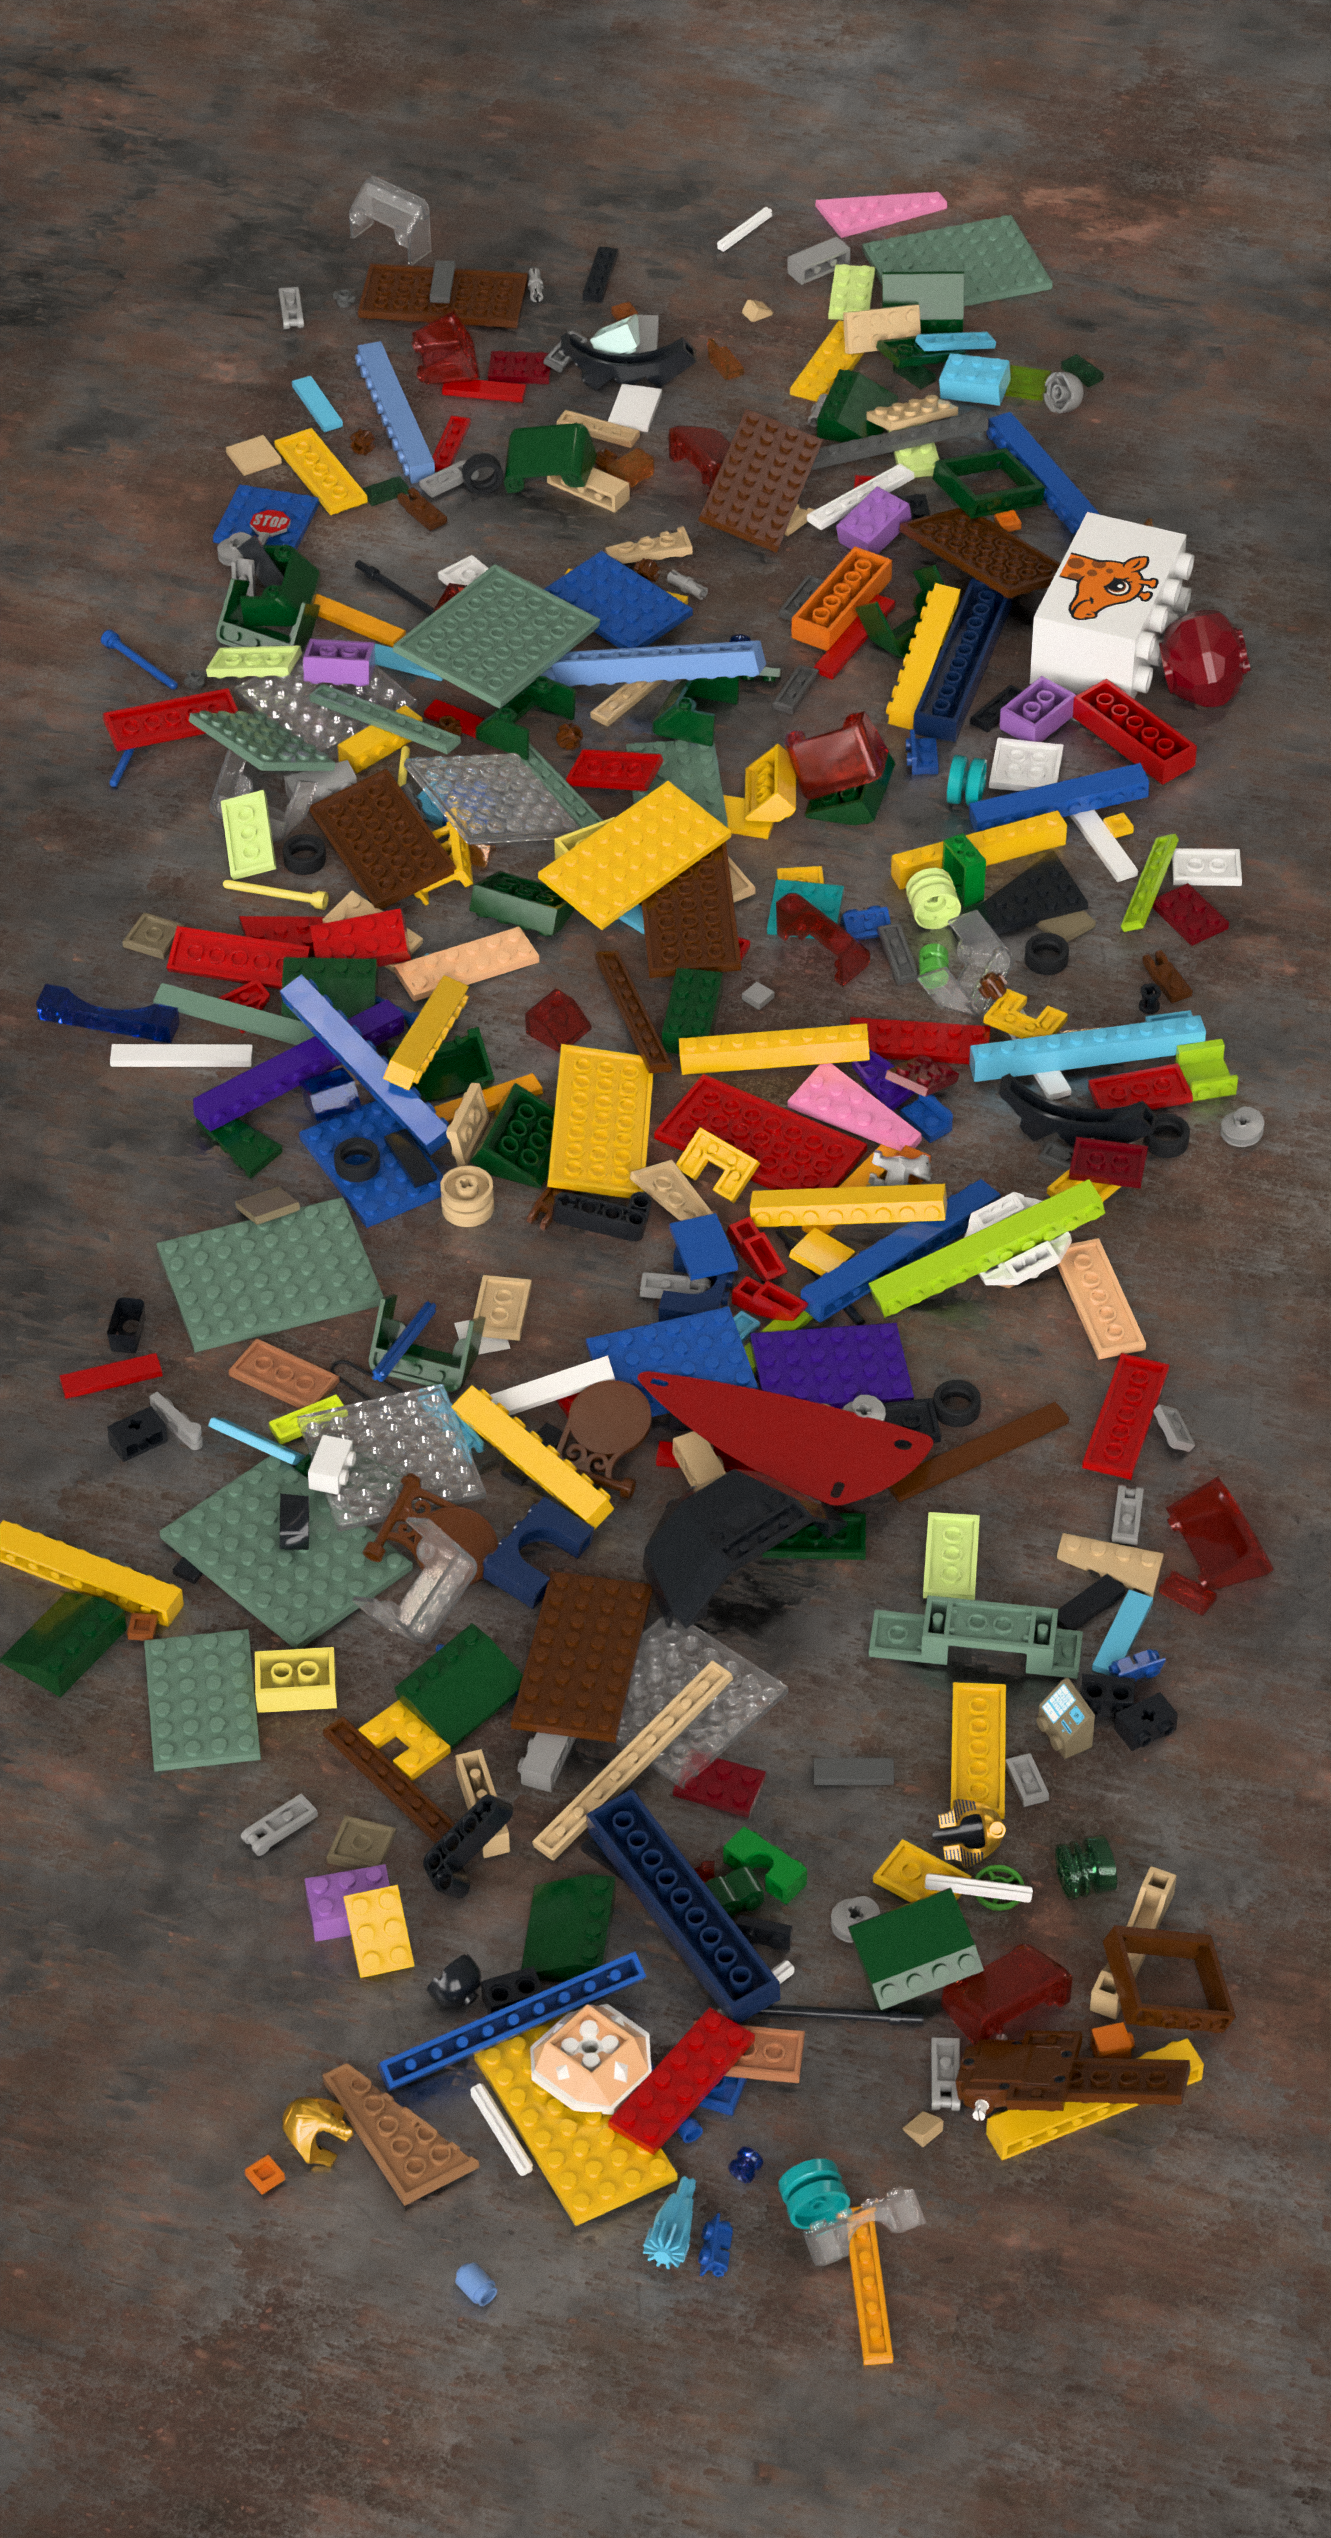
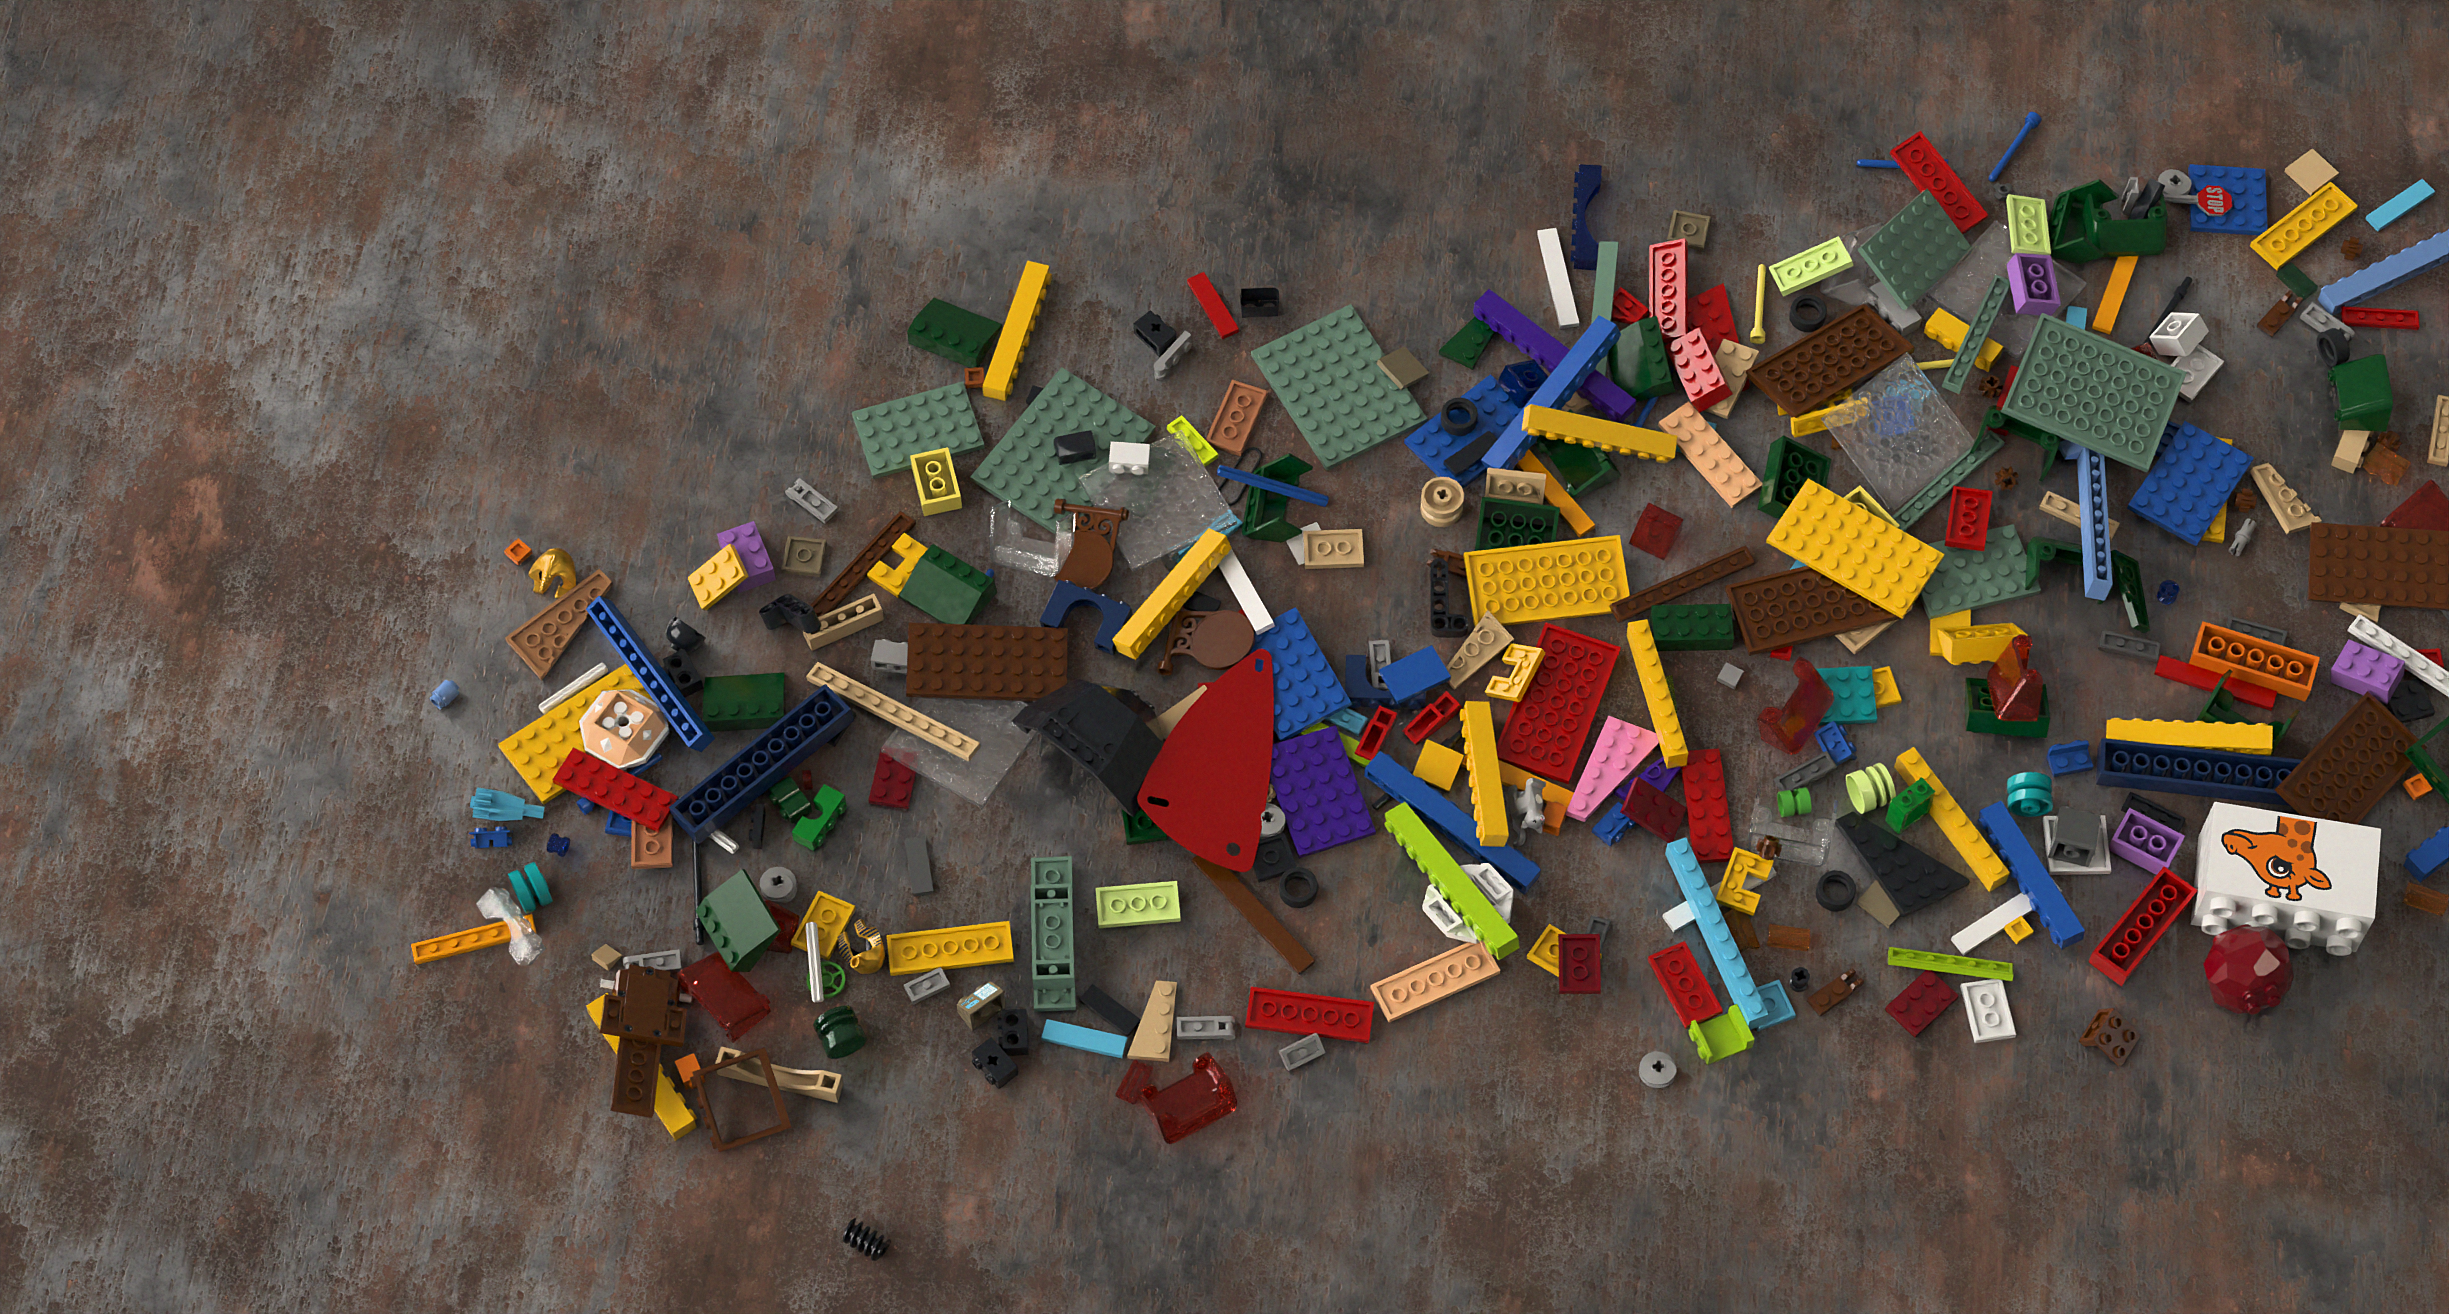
camera: 80 degrees right, 15 degrees up
medium azure tile [208,1417,305,1465] -> none
black arch [998,1073,1157,1147] -> none
blue hinge [1108,1649,1166,1682] -> none
black tyre [1144,1113,1190,1158] -> none
none -> clear orange panel [1767,924,1811,951]
none -> dark grey slope [2048,806,2100,867]
none -> reddish brown bracket [2079,1008,2141,1066]
none -> white brick [2149,312,2209,356]

